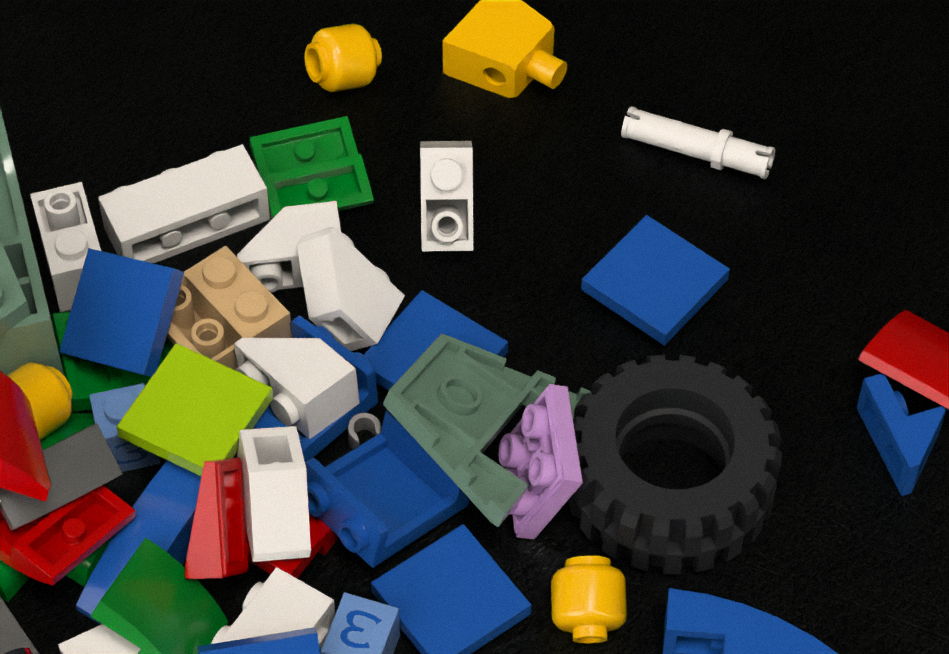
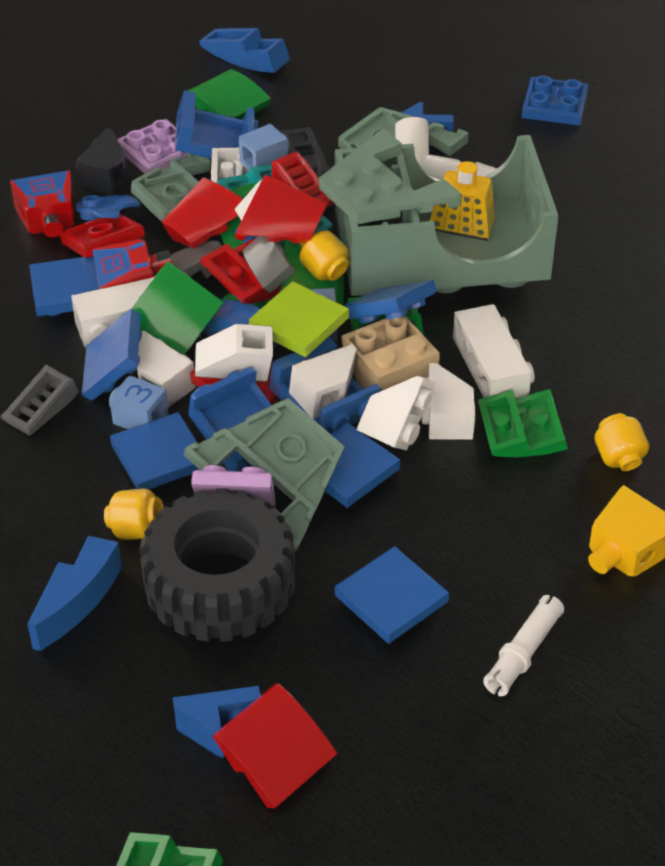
camera: 100 degrees right, 10 degrees down
white slope [30,182,101,312] -> none
red slope [185,457,249,579] -> none
white slope [420,141,473,251] -> none

